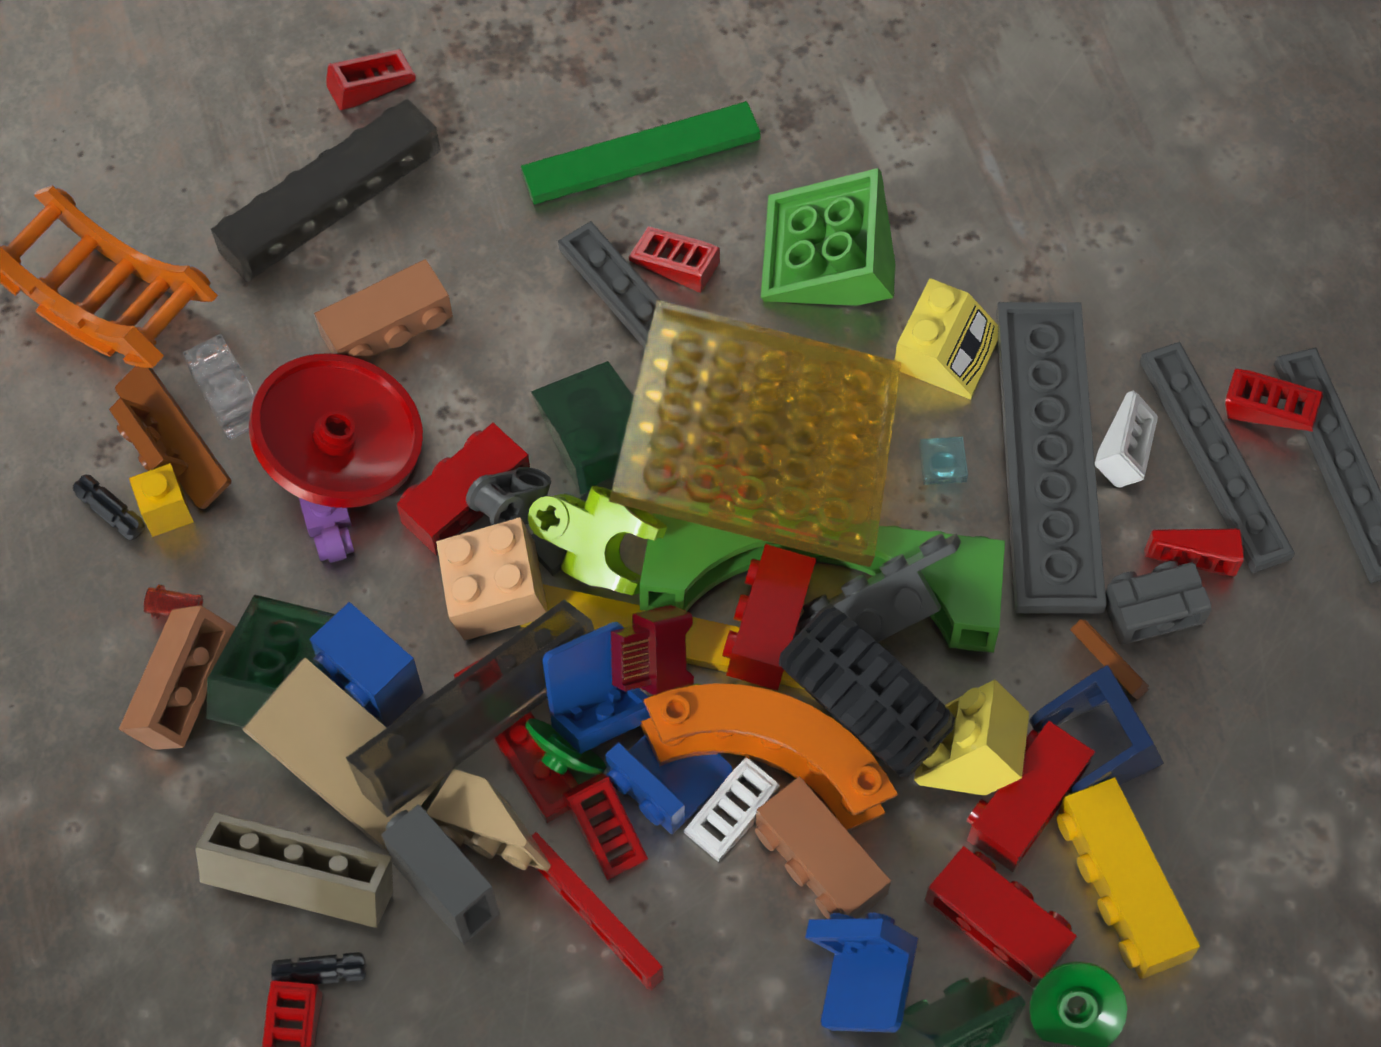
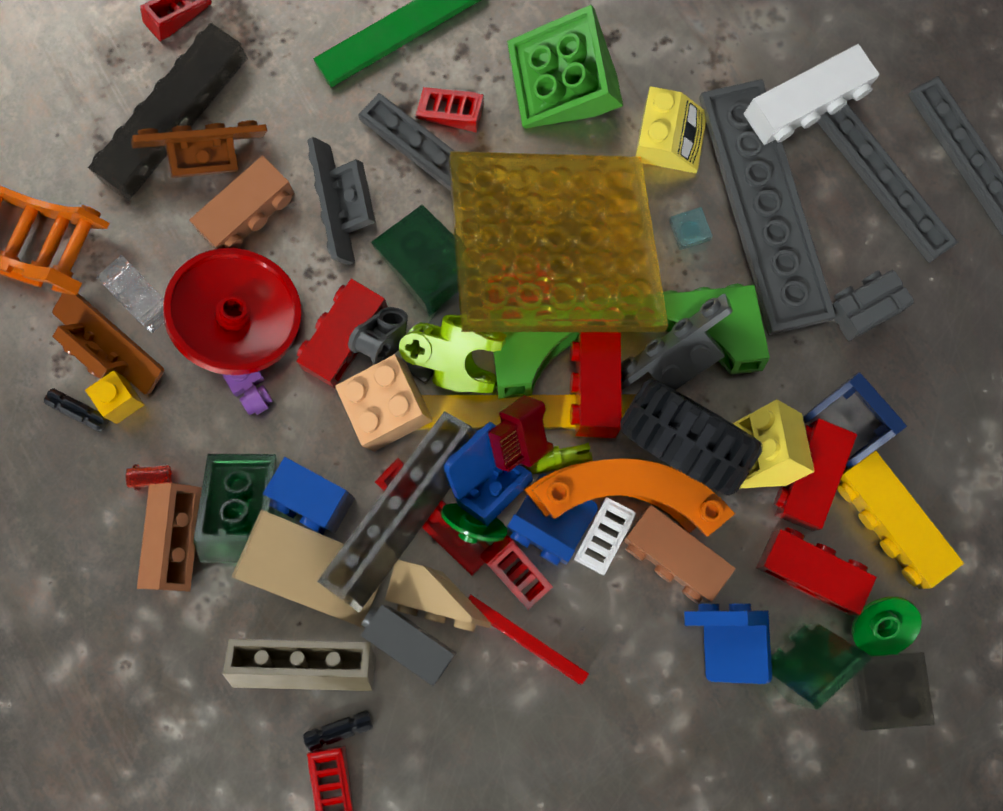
camera: 15 degrees left, 15 degrees up
dark orange tile [1070,619,1149,700] -> none
white slope [1094,390,1158,487] -> none
red slope [1144,528,1244,576] -> none
red slope [1225,368,1323,432] -> none
none -> dark orange bracket [131,120,267,178]
none -> dark grey bracket [307,137,376,265]
none -> white brick [744,44,880,145]

